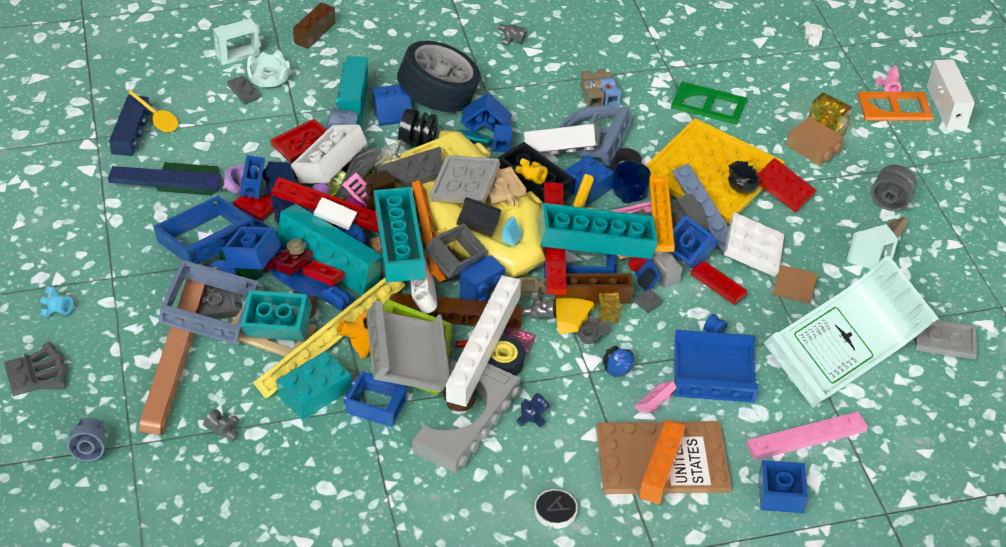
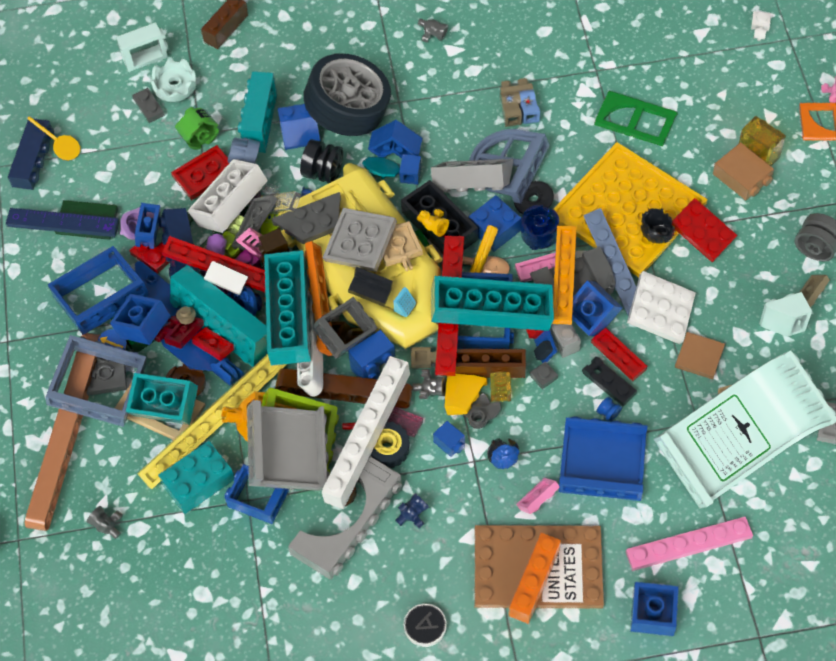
camera: 10 degrees right, 15 degrees up
none -> bright green brick [175,107,219,150]
none -> blue brick [433,421,465,457]
none -> black plate [582,356,637,407]

